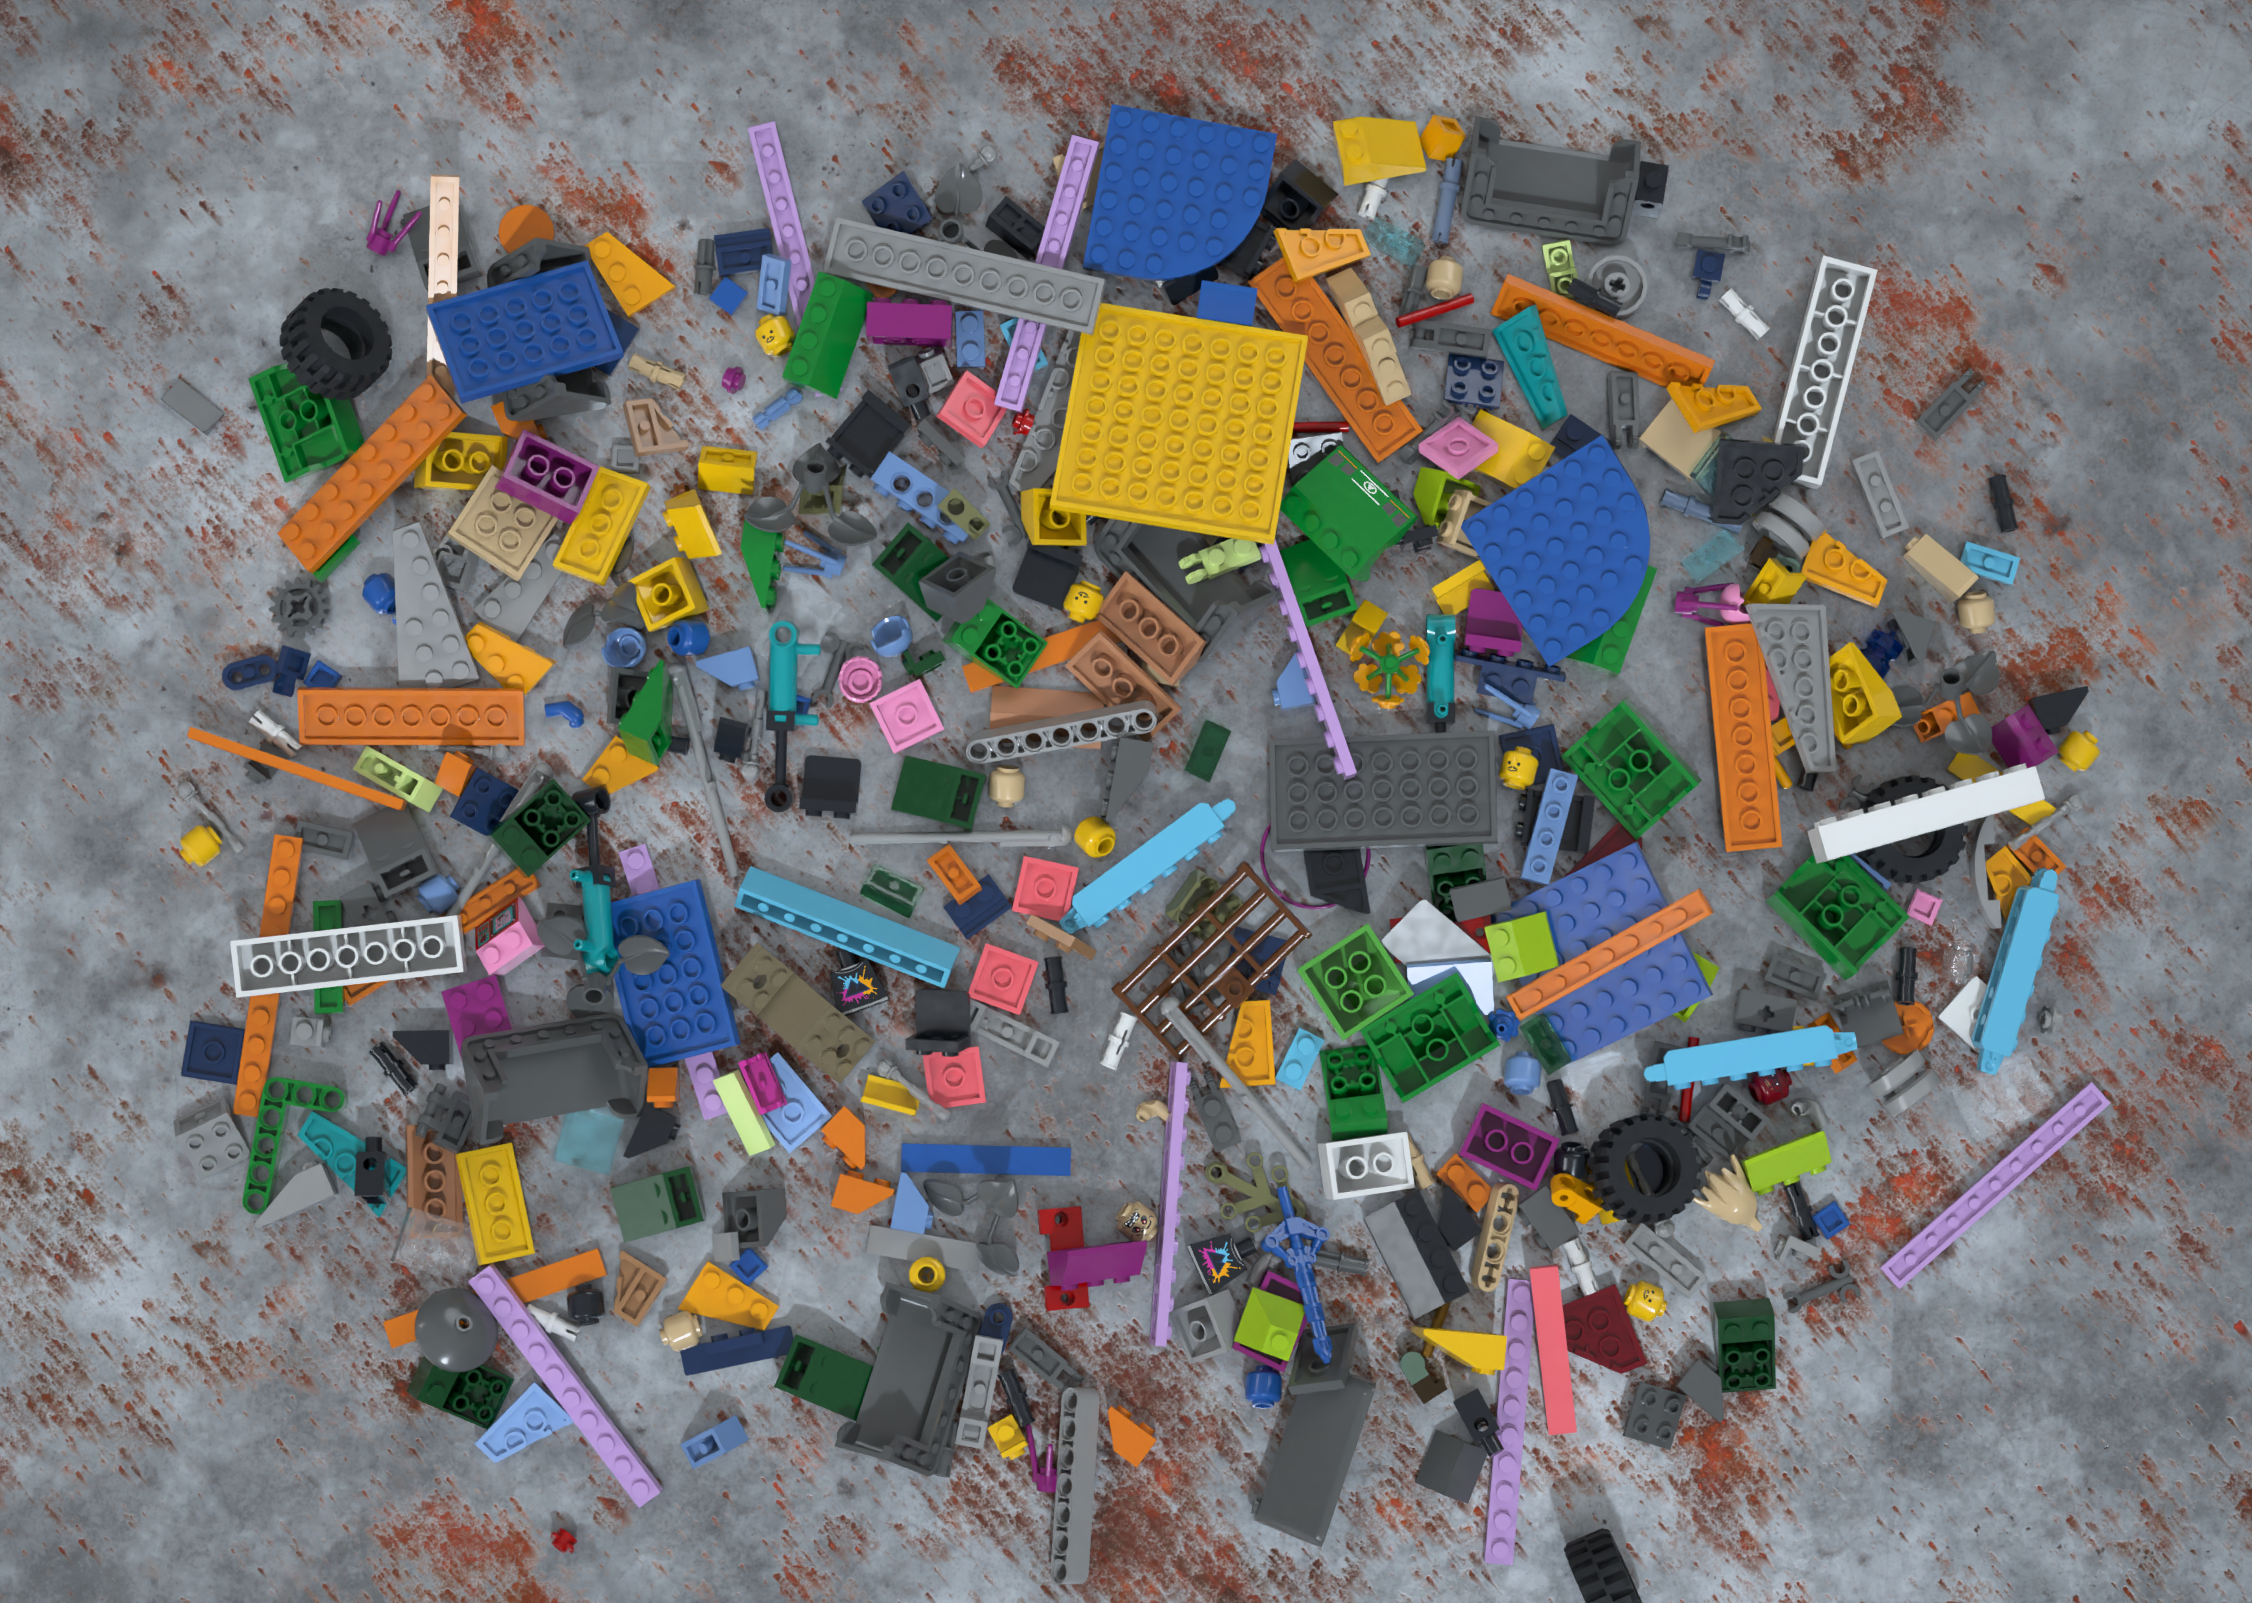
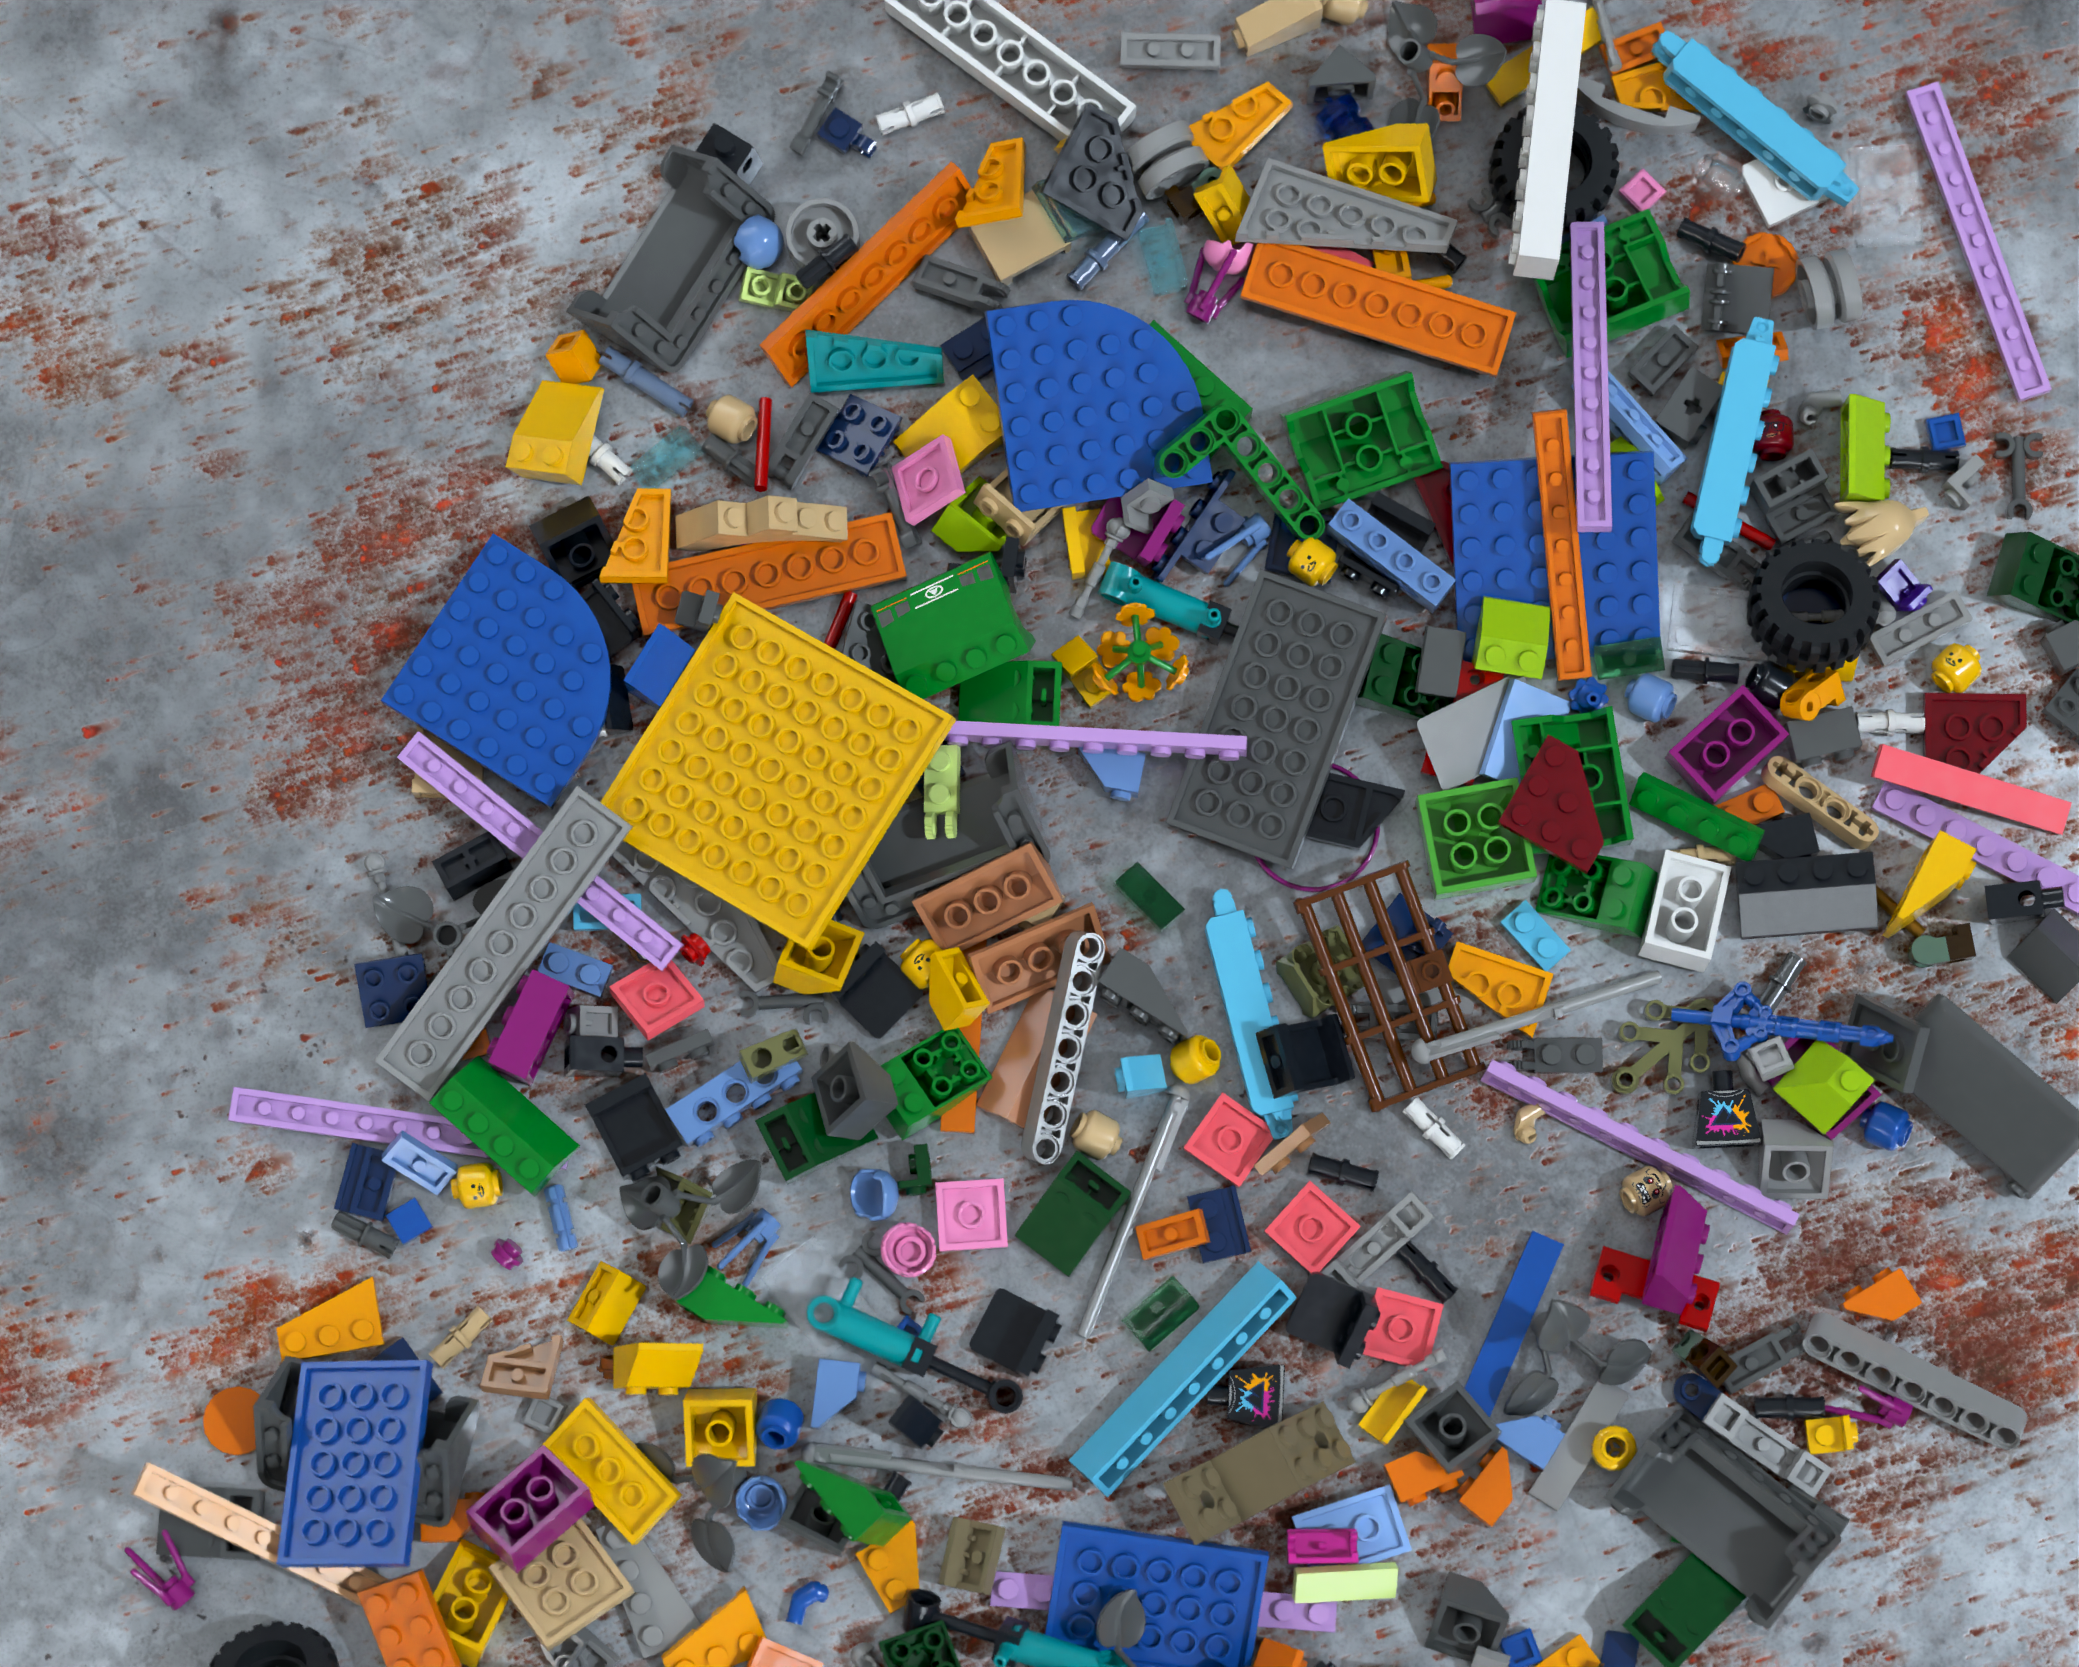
camera: 65 degrees left, 5 degrees down
none -> dark grey bracket [674,590,723,633]
none -> medium blue hair [734,215,784,270]
none -> yellow slope [929,947,990,1031]
none -> dark tan bracket [939,1516,1006,1596]
none -> light grey piece [1069,517,1131,619]
none -> medium azure slope [1114,1054,1167,1099]
none -> light grey bracket [1121,478,1174,534]
none -> green beam [1154,405,1325,540]
none -> black panel [1255,1014,1355,1099]
none -> black pin [1395,1240,1458,1304]
none -> dark grey slope [1404,1381,1502,1474]
none -> dark red plate [1497,734,1604,874]
none -> lavender plate [1570,222,1612,532]
none -> light blue fence [1570,371,1688,485]
none -> green plate [1629,772,1765,861]
none -> dark brown leg [1671,1329,1738,1389]
none -> light grey tile [1748,1035,1795,1082]
none -> bracket [1876,559,1933,612]

